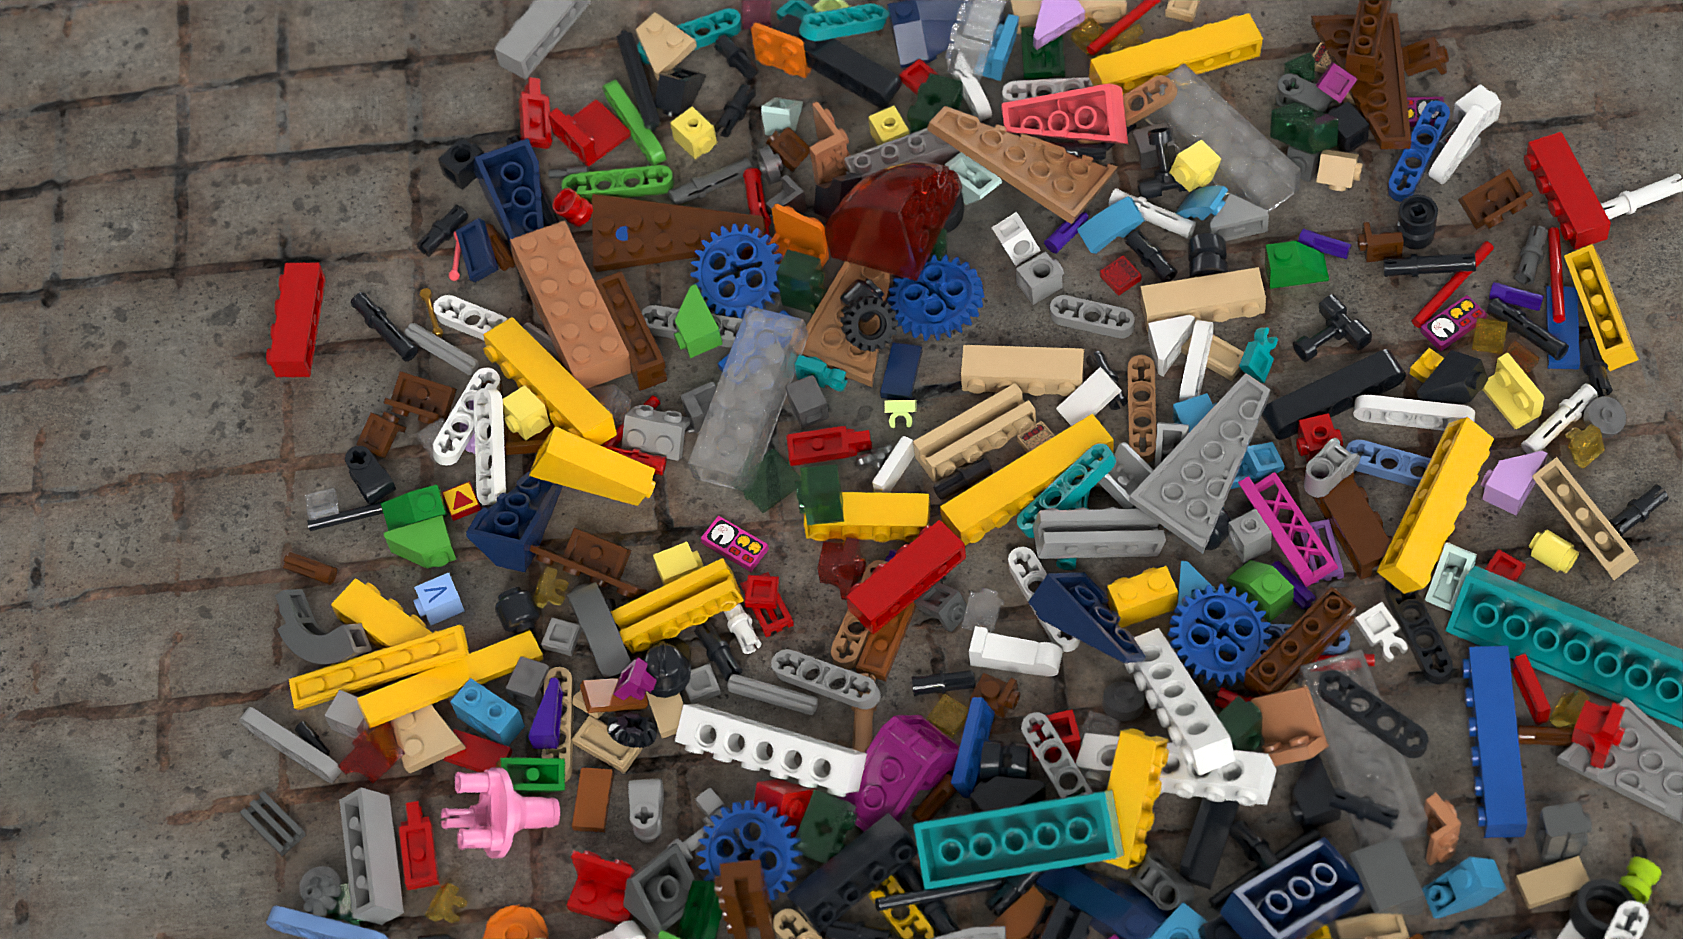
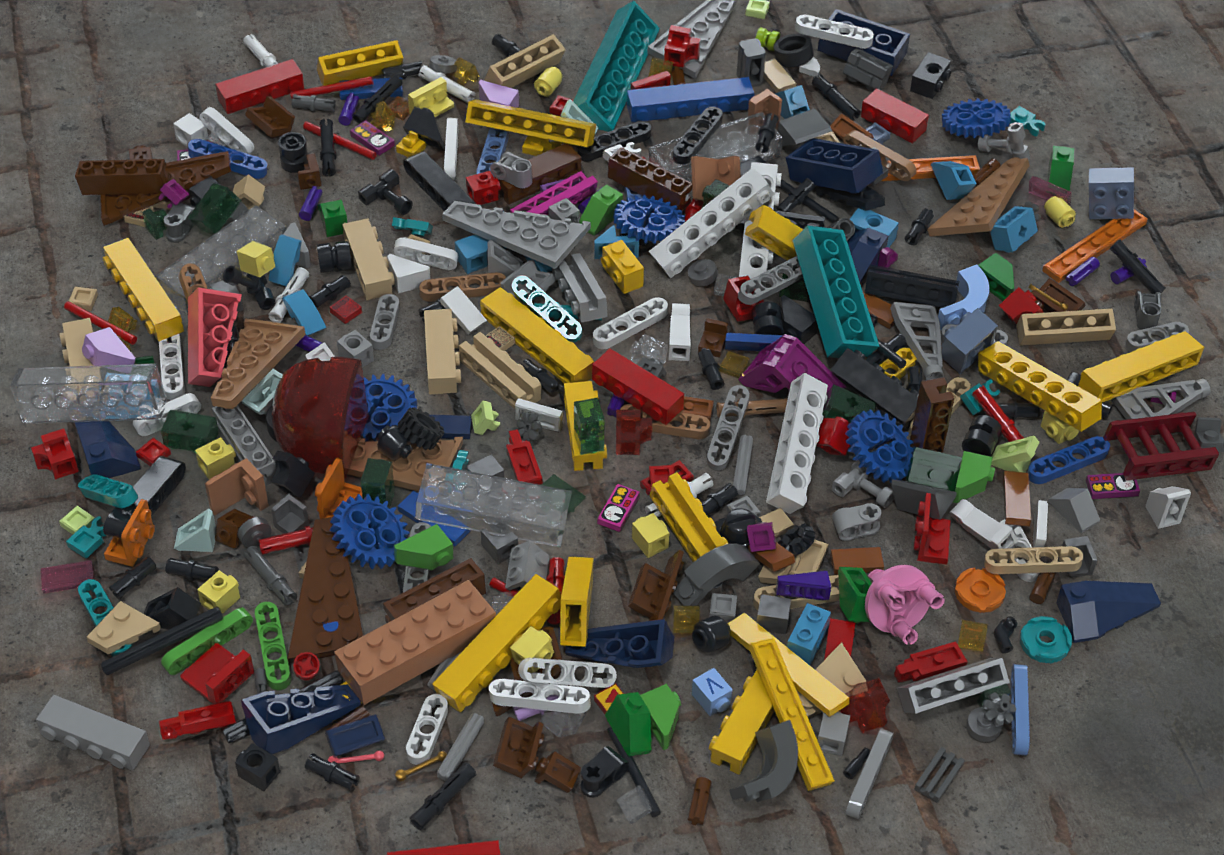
camera: 110 degrees left, 10 degrees down
dark blue wedge [1028,572,1146,663] -> none

